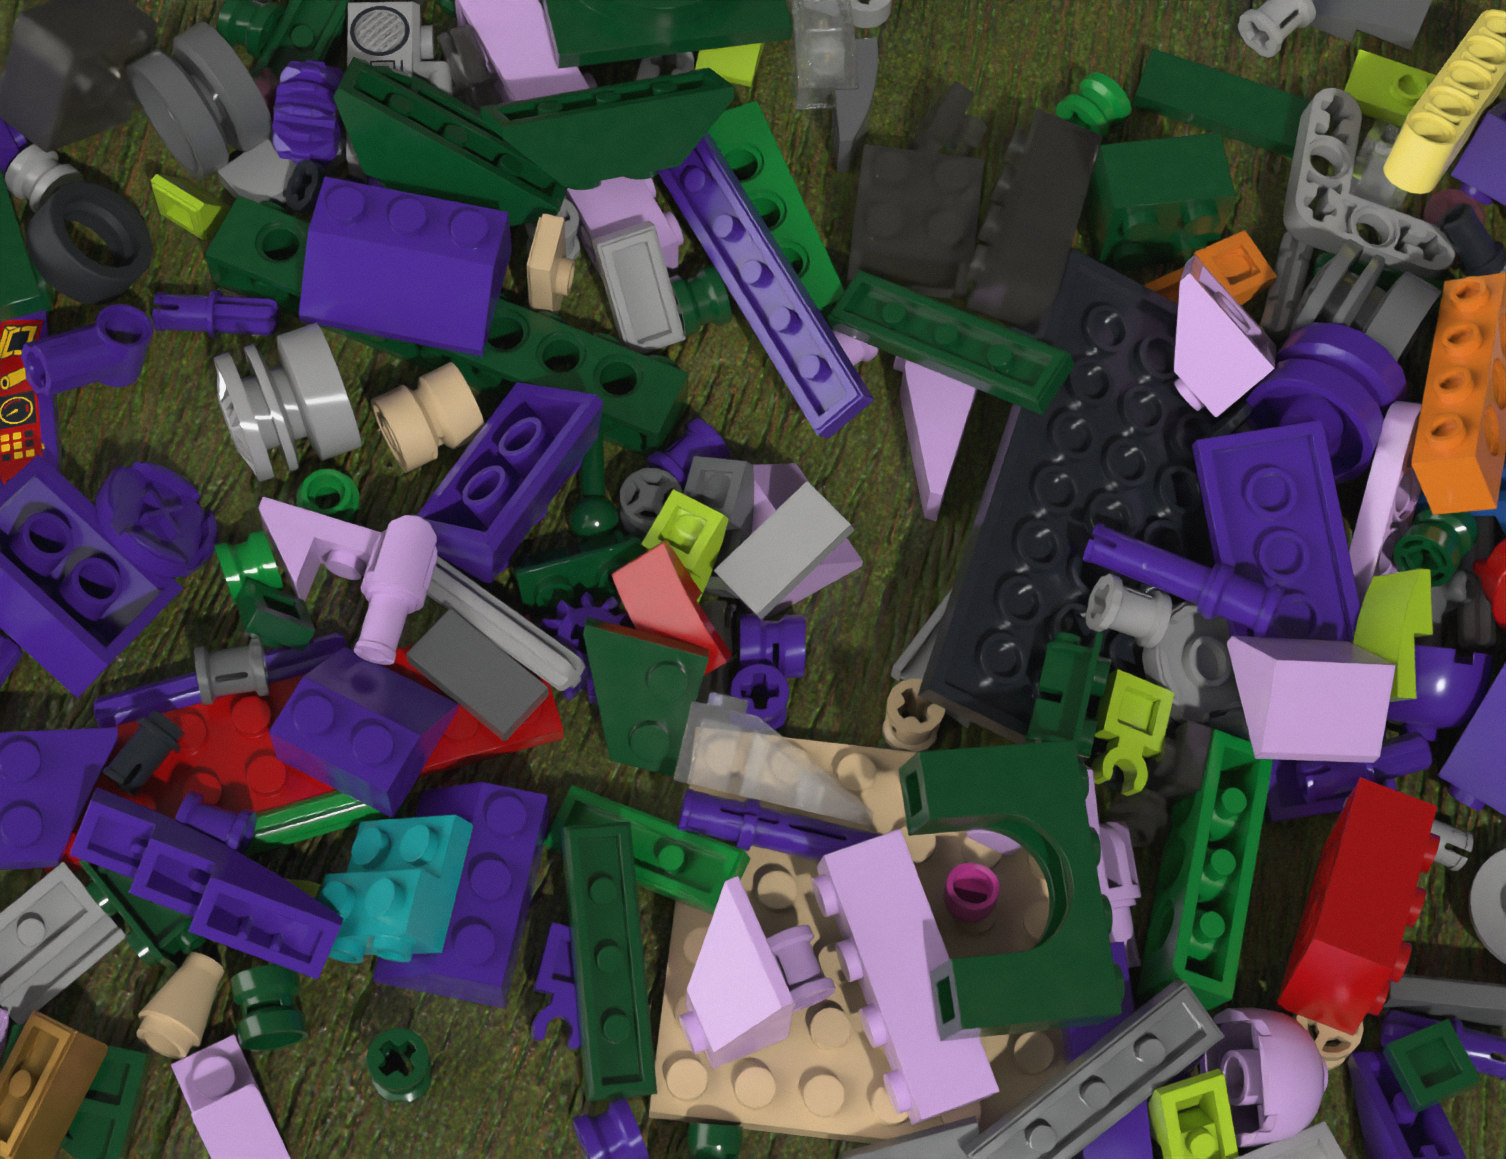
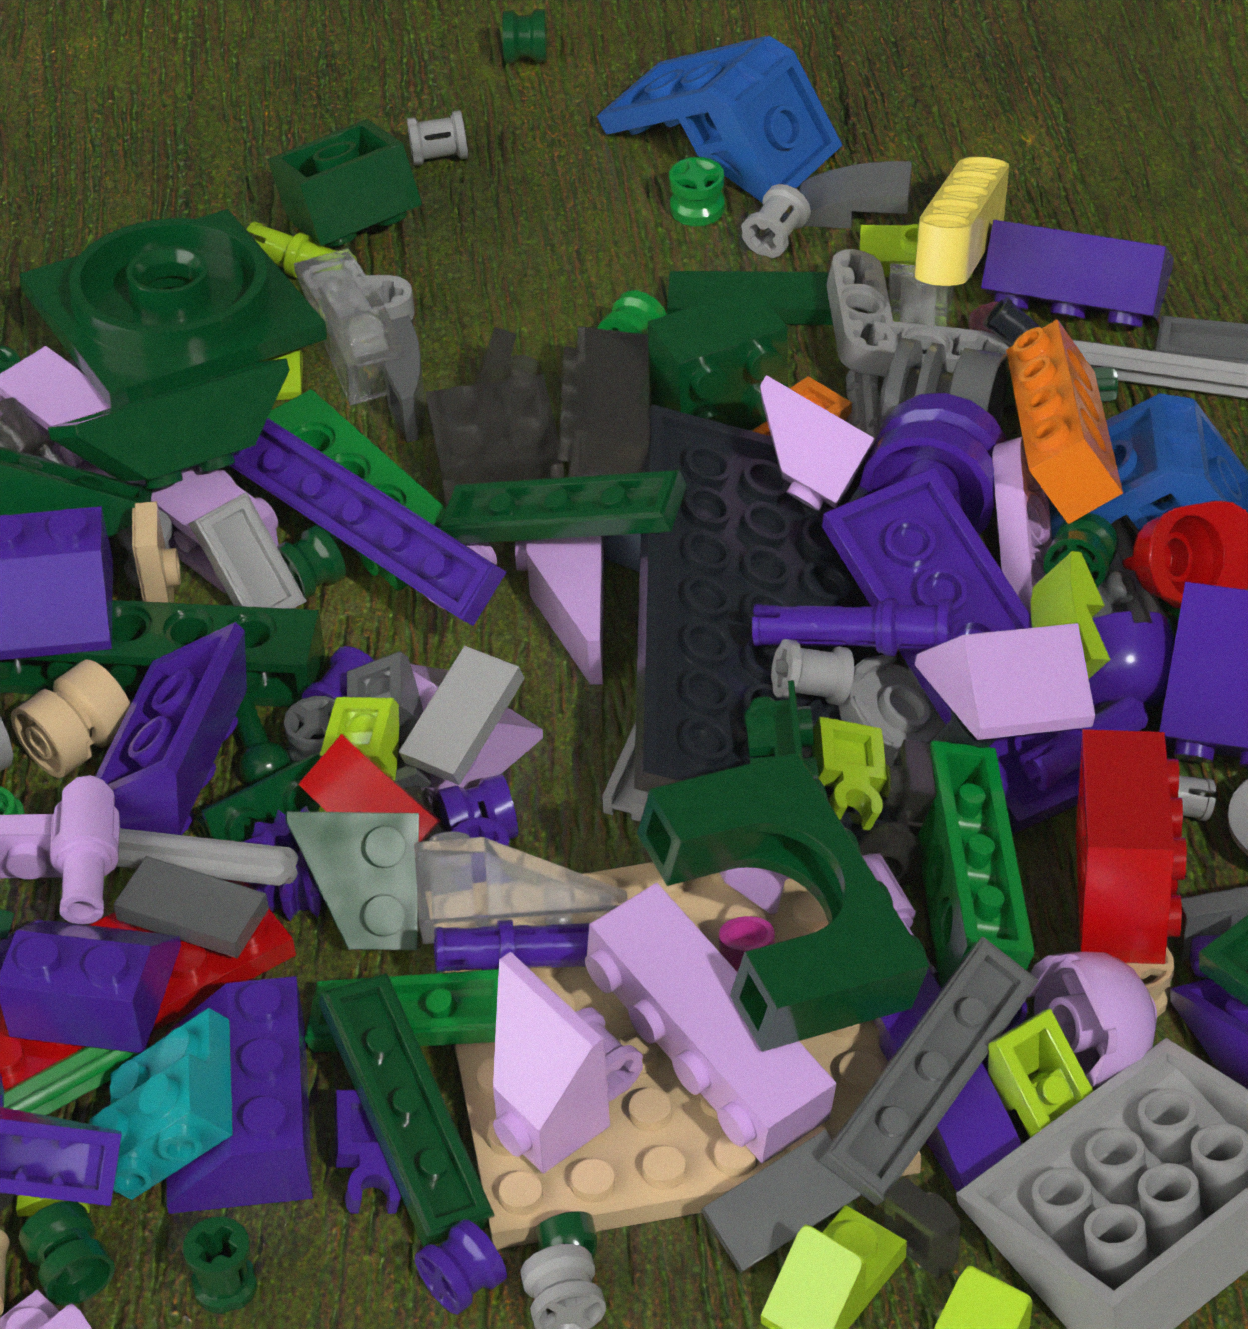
camera: 10 degrees left, 20 degrees down
tan bush [882,678,945,752] -> none

